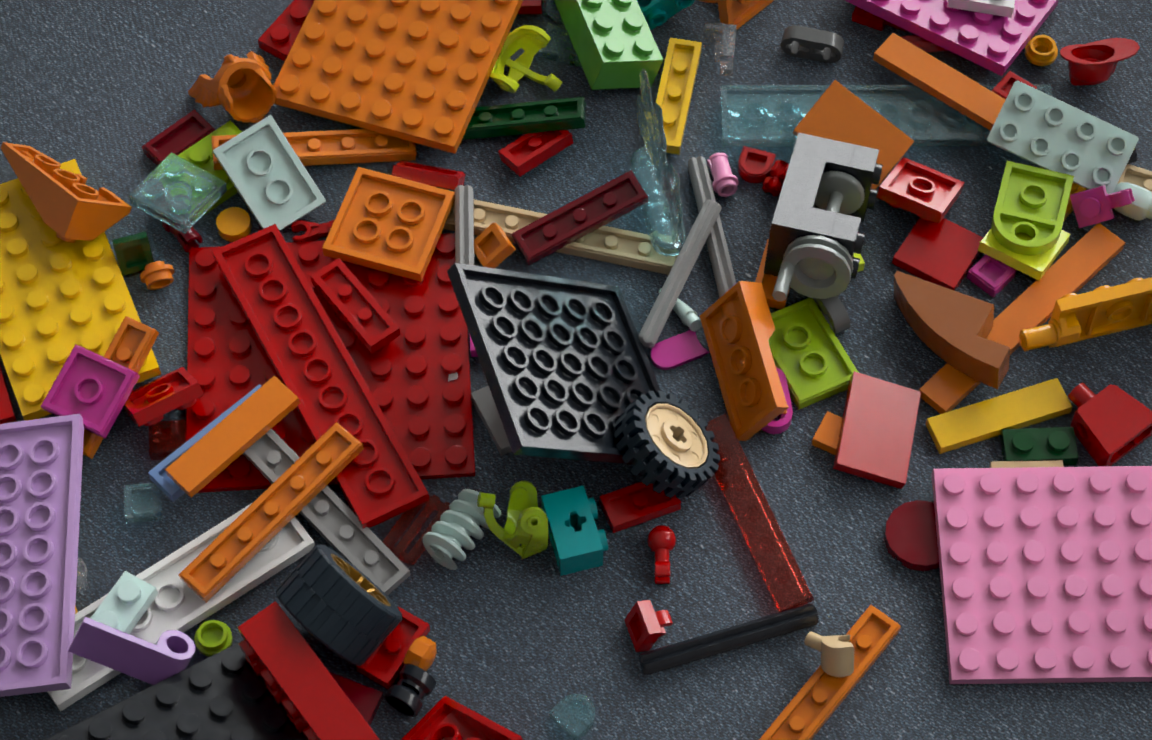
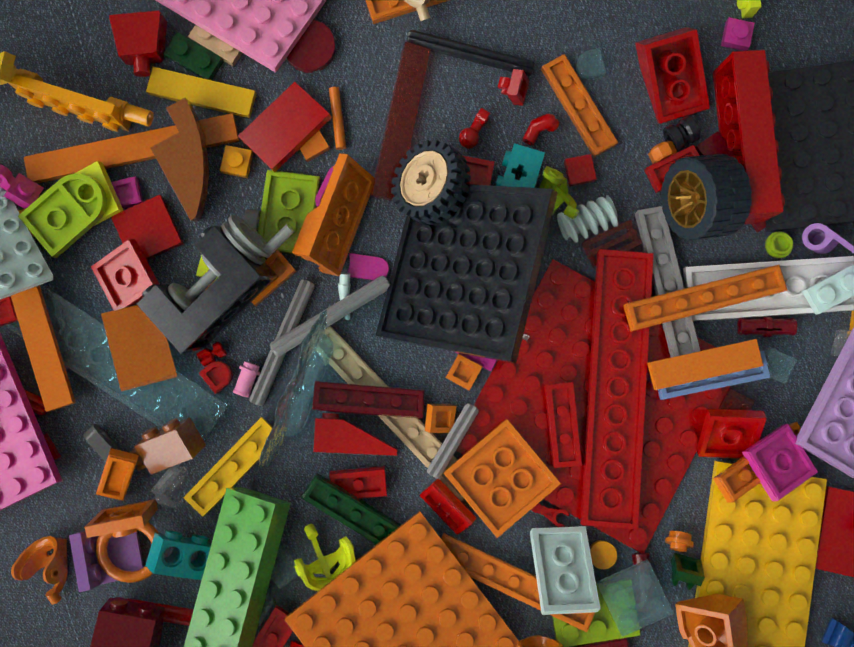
camera: 150 degrees left, 25 degrees up
none -> orange tile [96,448,139,501]
none -> brick [129,417,206,474]
none -> light orange plate [220,145,253,178]
none -> red slope [313,413,398,456]
none -> orange piece [329,87,346,150]
none -> red arm [522,113,559,146]
none -> orange tile [541,54,618,158]
none -> red tile [564,154,597,187]
none -> dark red pin [737,316,797,337]

